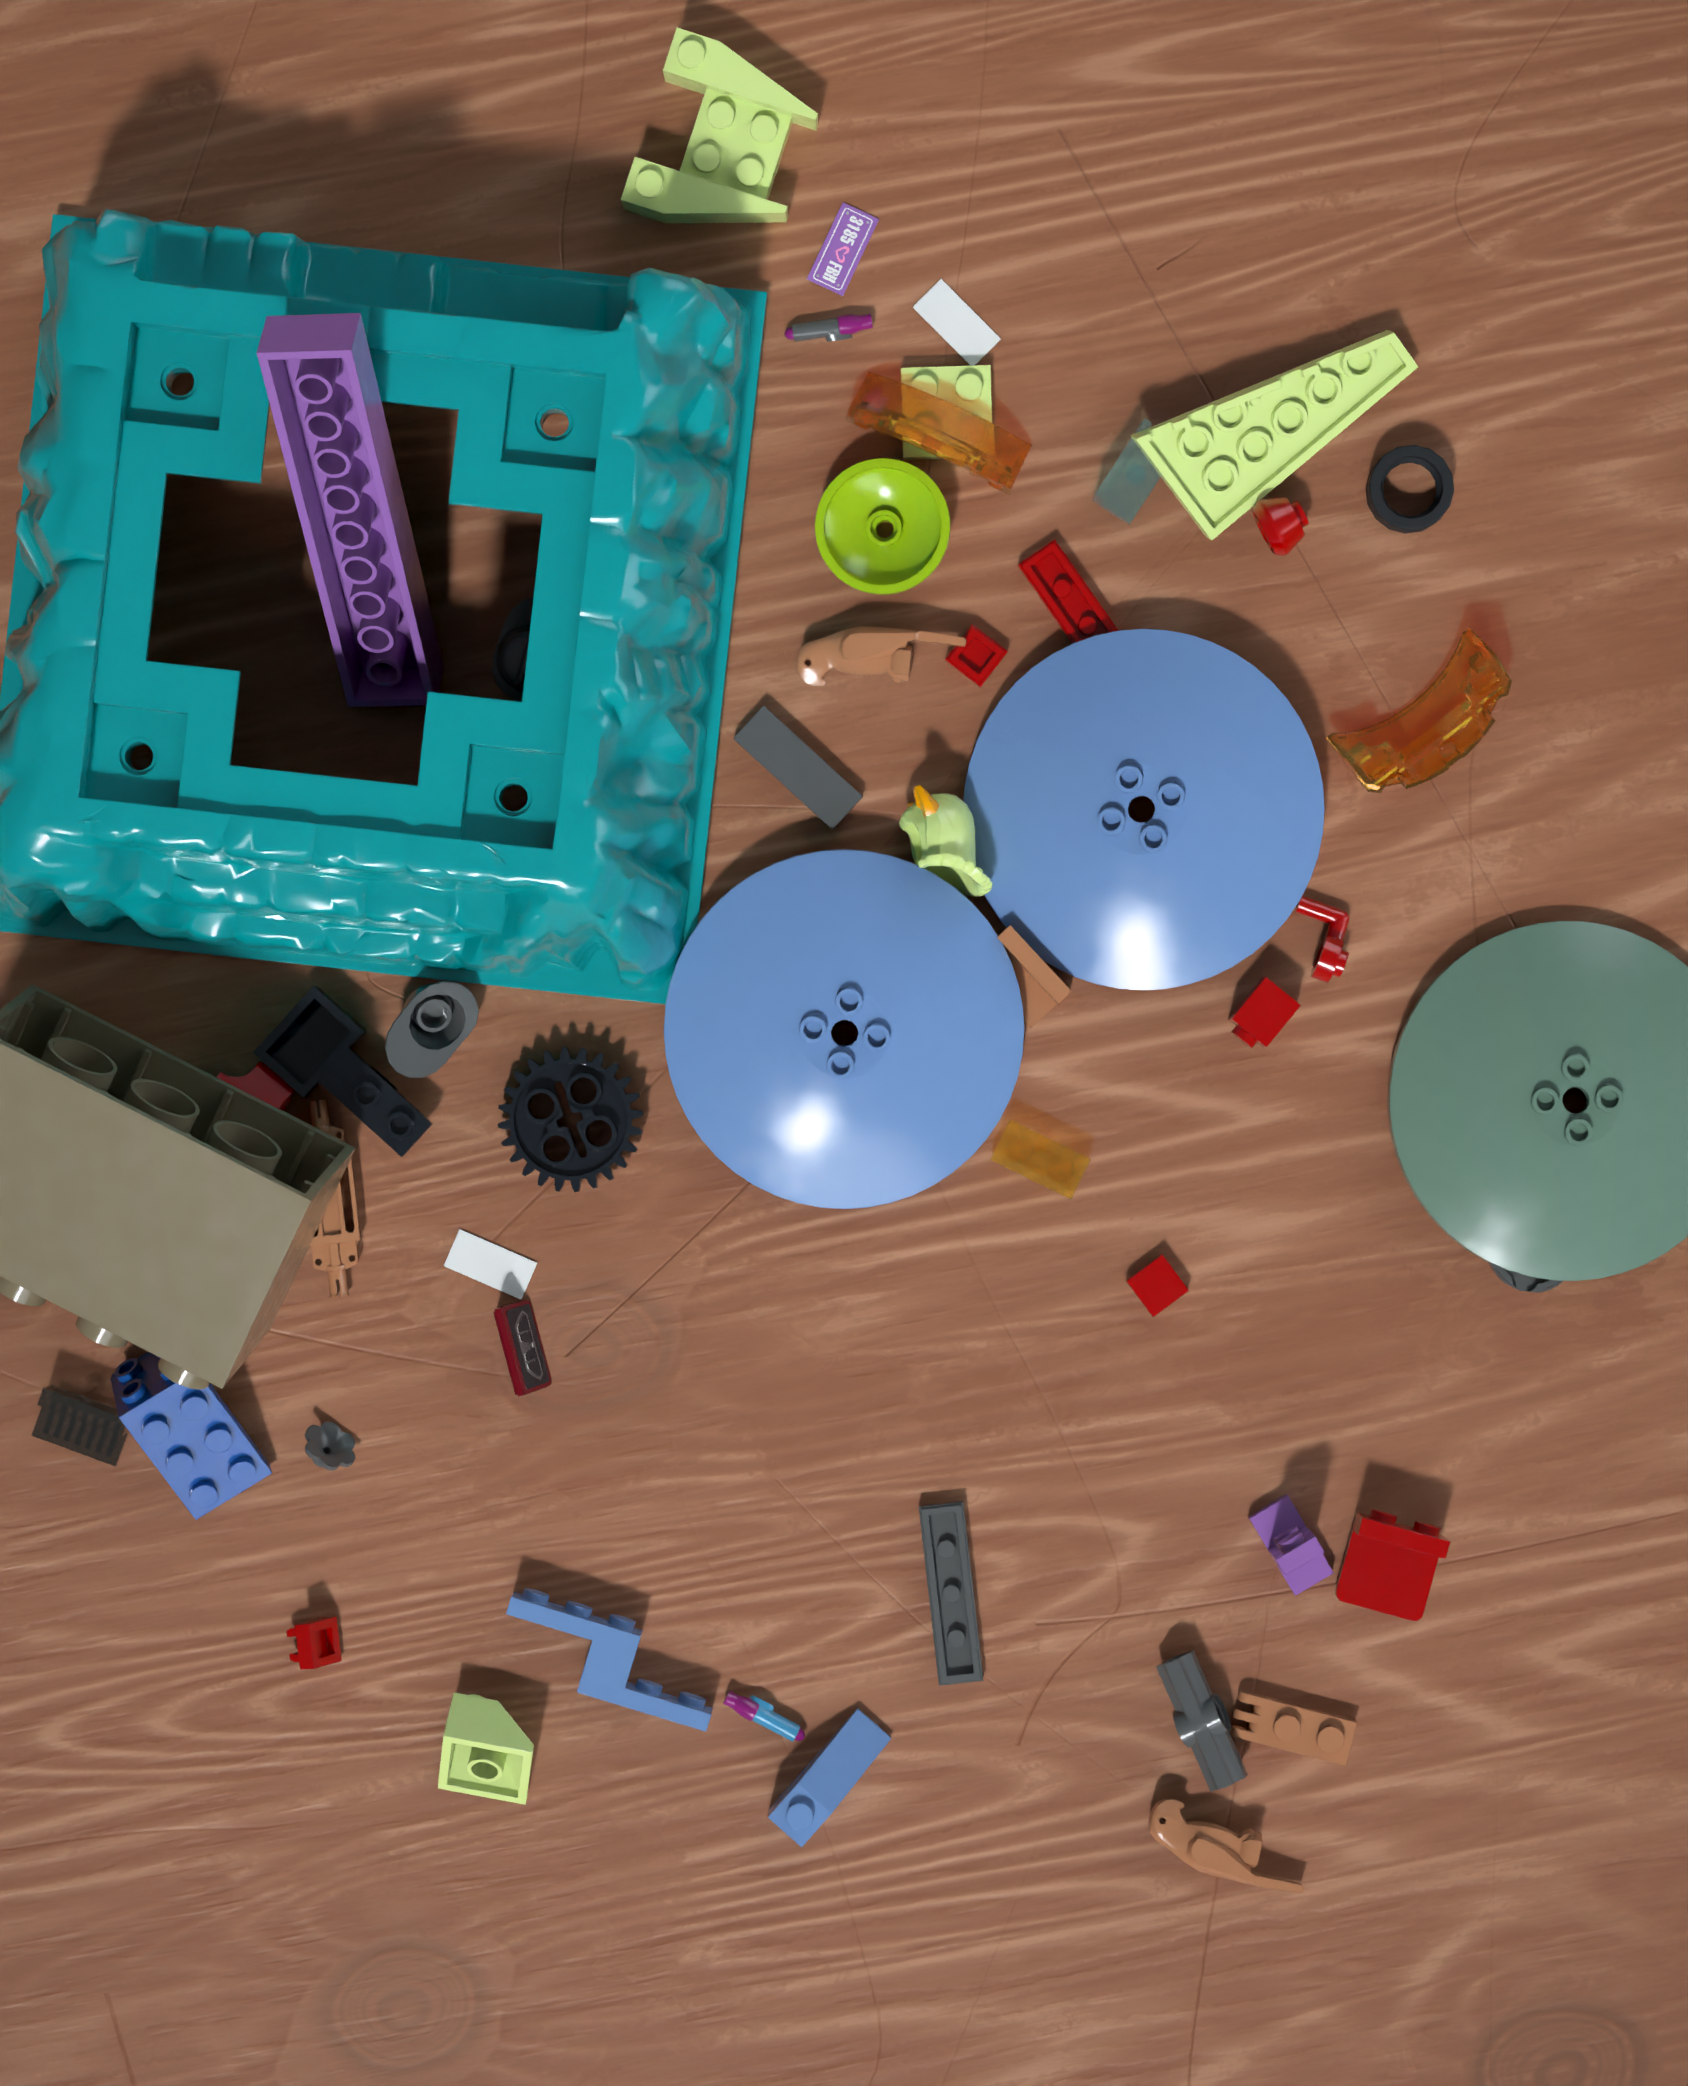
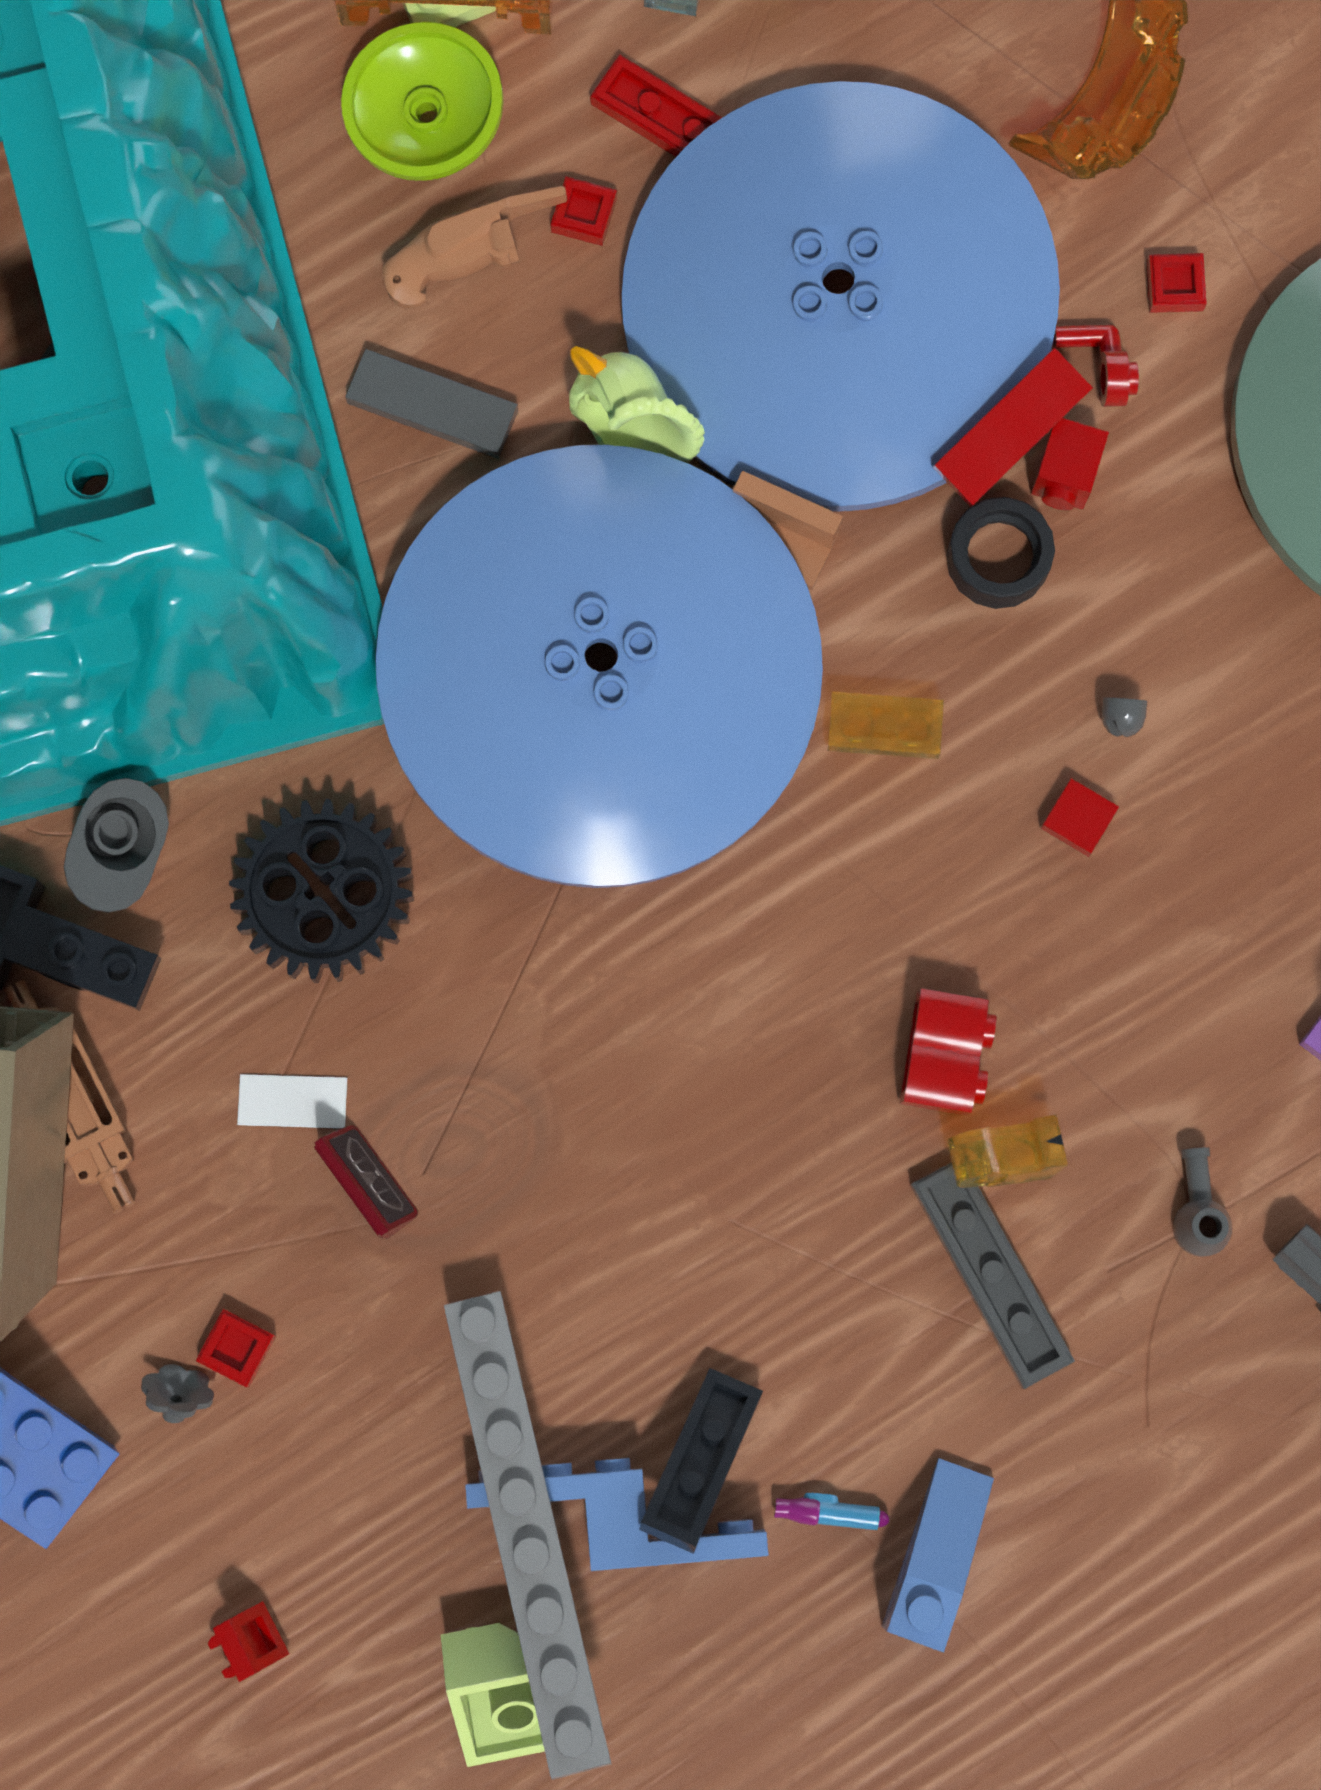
camera: 20 degrees left, 10 degrees down
none -> red tile [196,1309,276,1388]
none -> light grey plate [444,1291,612,1780]
none -> black plate [639,1368,763,1554]
none -> red brick [899,988,997,1116]
none -> red tile [933,348,1093,507]
none -> black tyre [946,497,1055,609]
none -> clear yellow leg [947,1114,1068,1188]
none -> dark grey hinge [1101,697,1148,737]
none -> red tile [1146,253,1207,313]
none -> dark grey bar [1173,1147,1233,1257]

